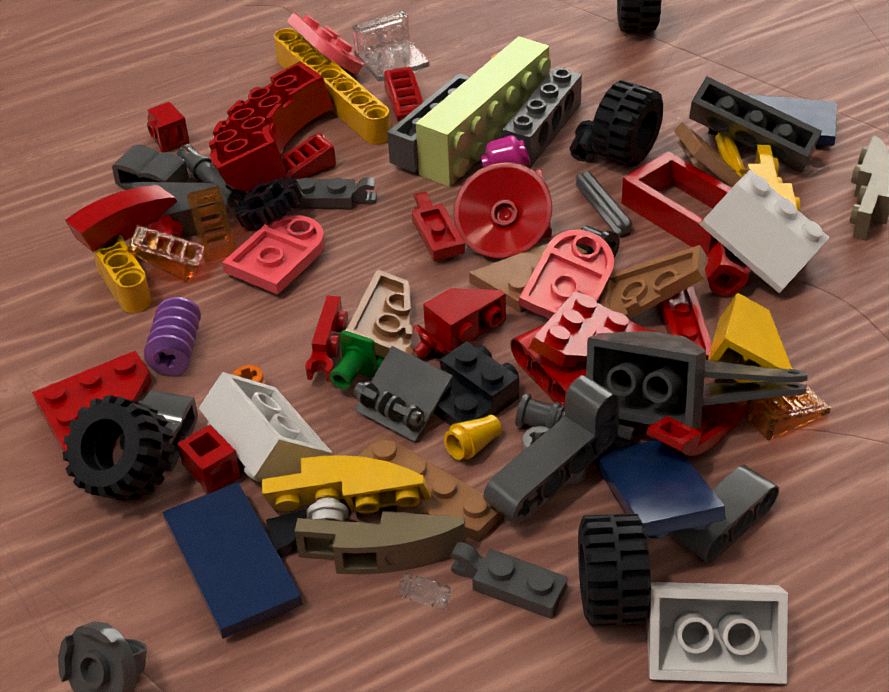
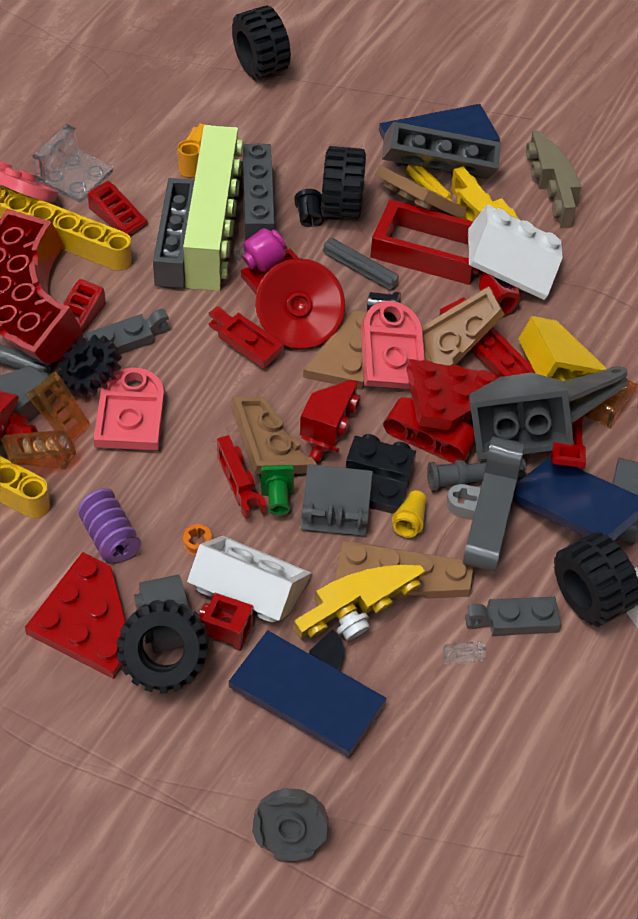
camera: 35 degrees left, 10 degrees up
dark tan slope [294,511,466,574] -> none

